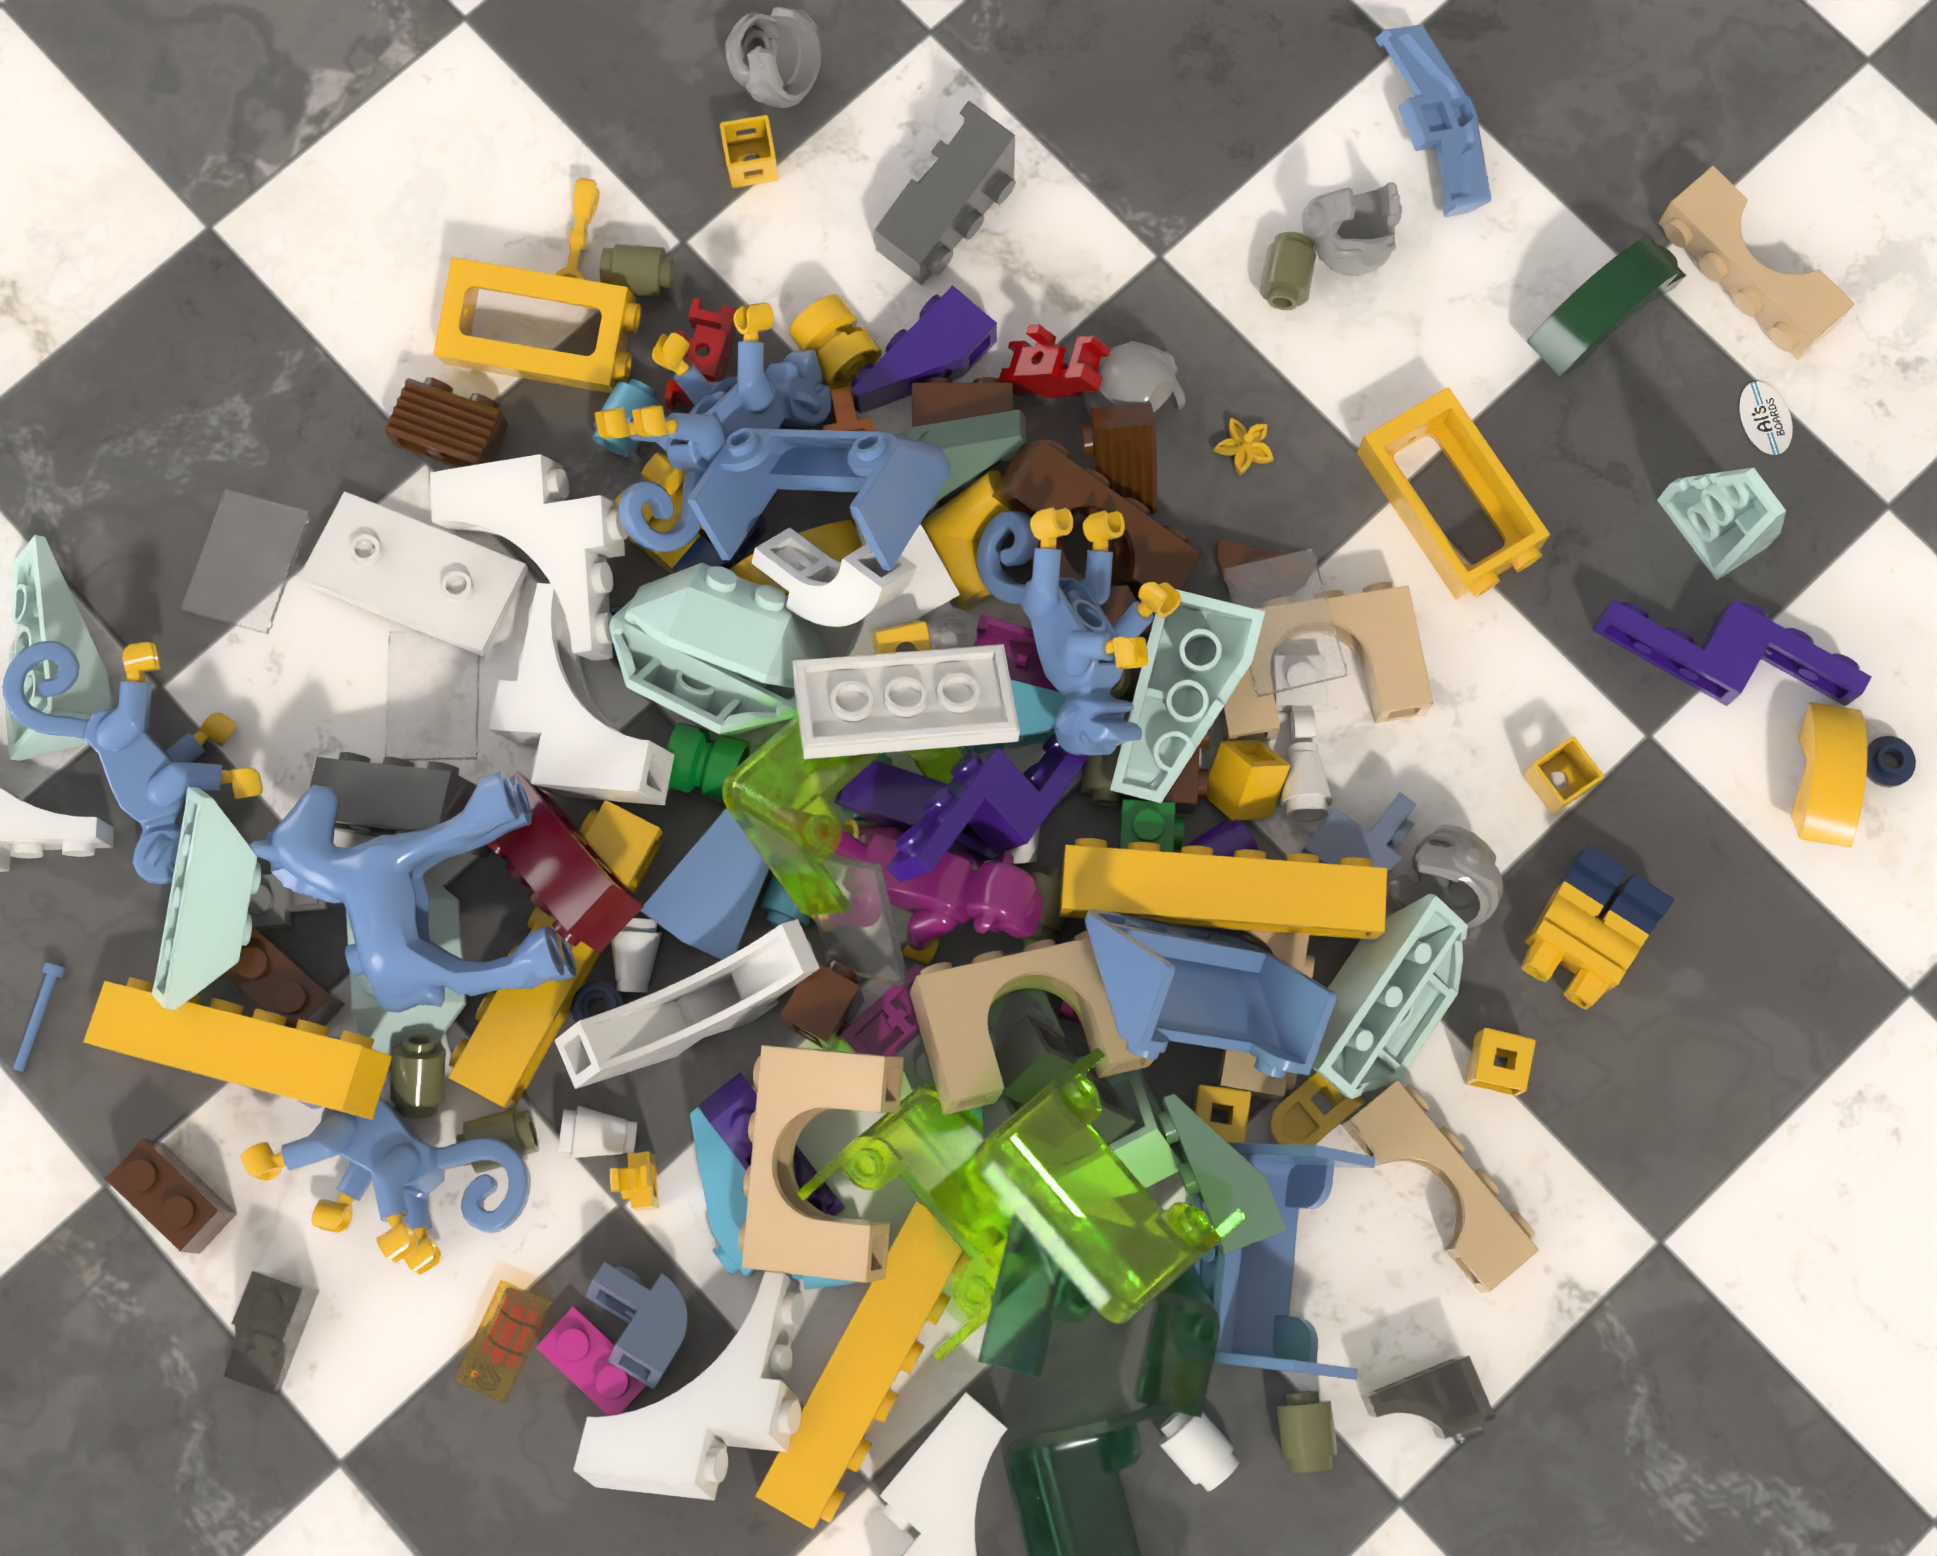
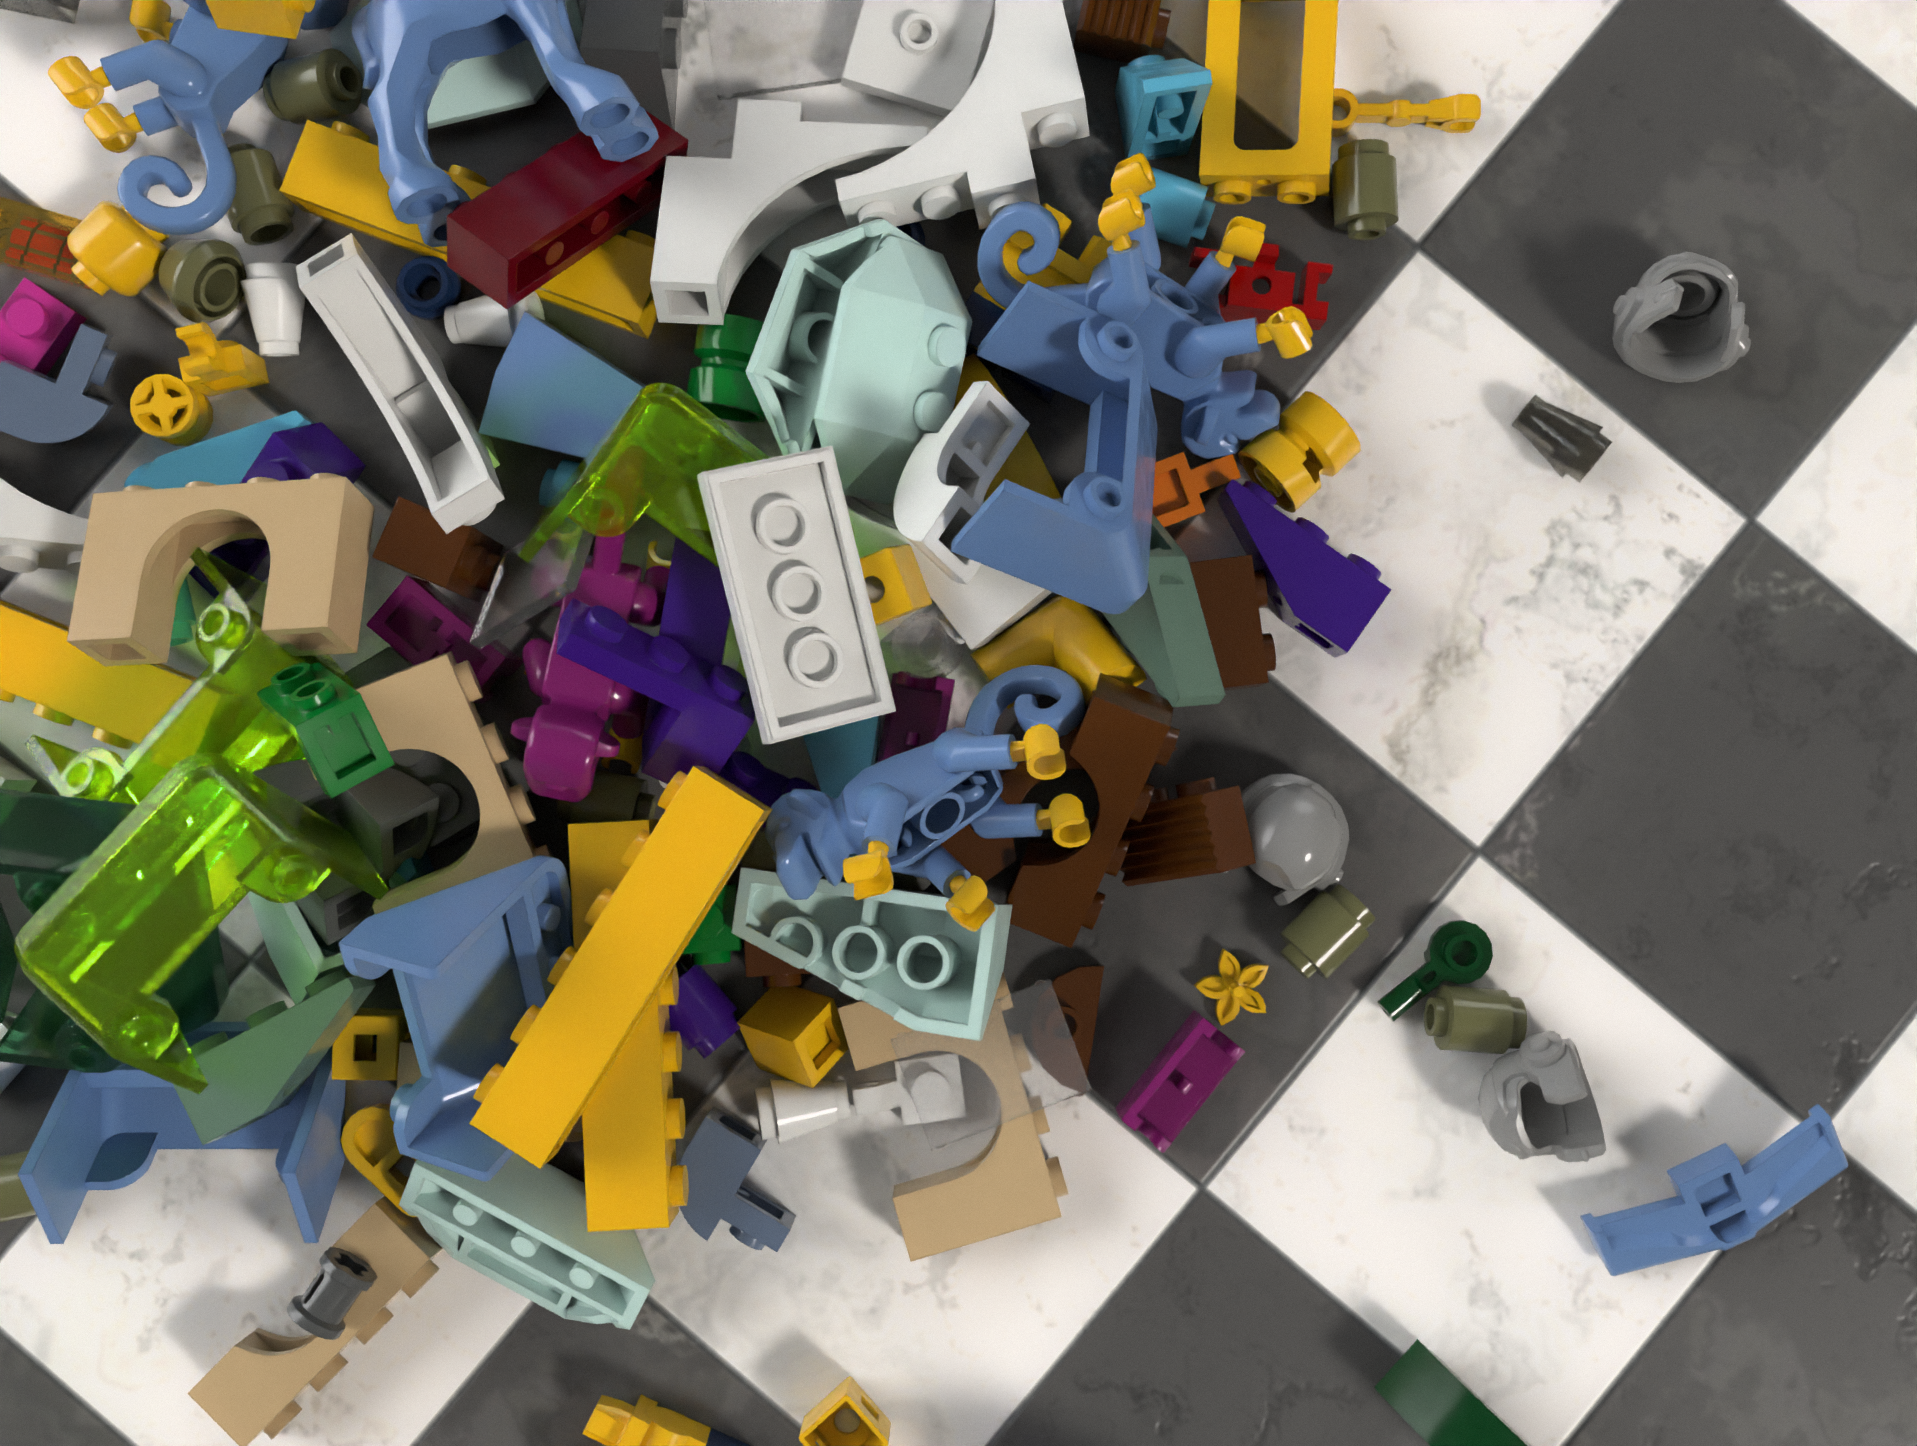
camera: 80 degrees right, 10 degrees up
yellow piece [720,115,779,188] -> none
dark grey wedge [874,100,1016,285] -> none
red piece [999,324,1111,398] -> none
yellow piece [1357,387,1550,600] -> none
clear smoke arch [1361,1355,1496,1445] -> none
light grey helmet [1388,825,1504,928] -> none
yellow piece [1465,1028,1536,1096] -> none
none -> yellow head [67,201,169,297]
none -> yellow wheel [130,374,213,446]
none -> olive cone [159,239,247,323]
none -> green bracket [257,662,395,798]
none -> dark grey bush [287,1247,377,1340]
none -> yellow brick [469,766,773,1169]
none -> medium azure slope [1115,55,1212,160]
none -> magenta hinge [1115,1010,1245,1153]
none -> olive brick [1280,884,1376,979]
none -> dark green plate [1377,920,1493,1022]
none -> clear smoke cone [1511,395,1613,483]

